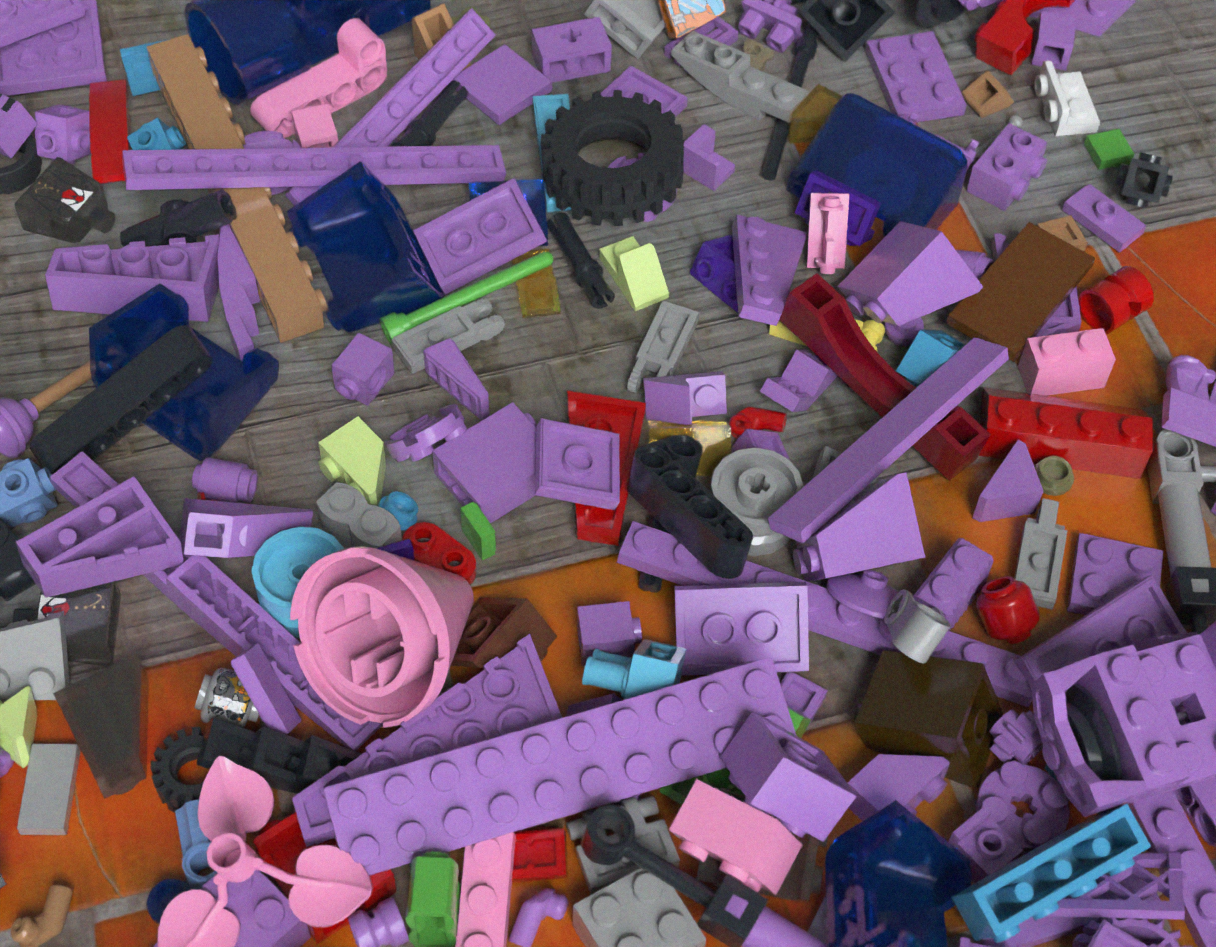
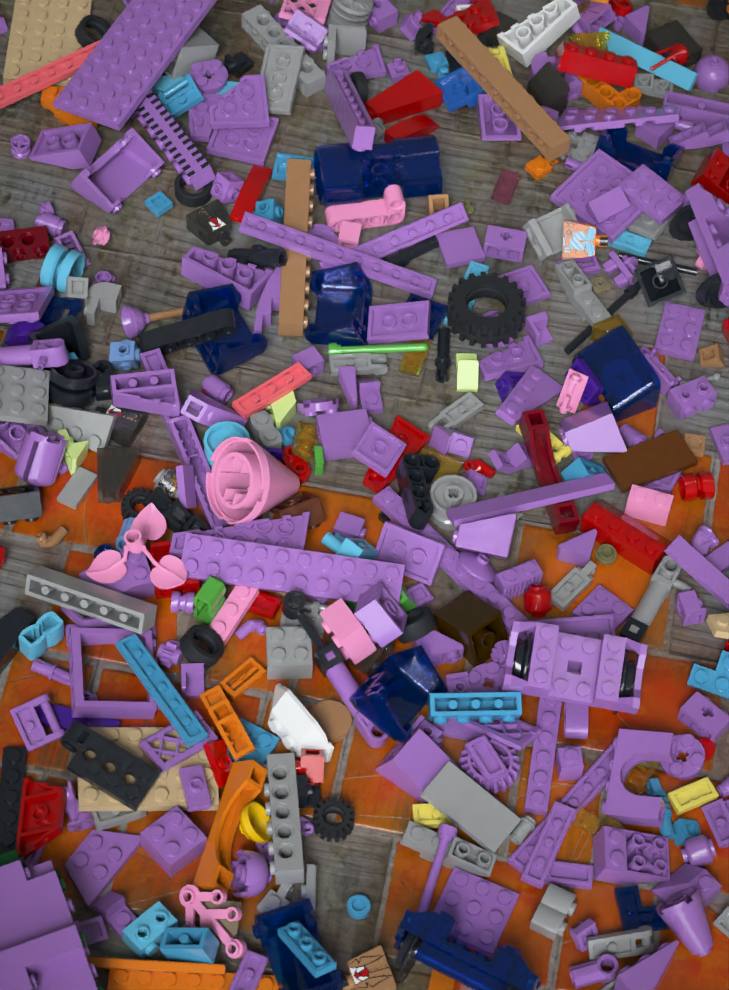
camera: 25 degrees right, 0 degrees up
light grey piece [884,589,951,663] -> none
none -> coral tile [232,361,312,420]
none -> clear yellow slope [292,420,318,463]
none -> medium lavender slope [356,377,383,415]
none -> black tyre [397,607,437,643]
none -> medium lavender wing [479,335,543,381]

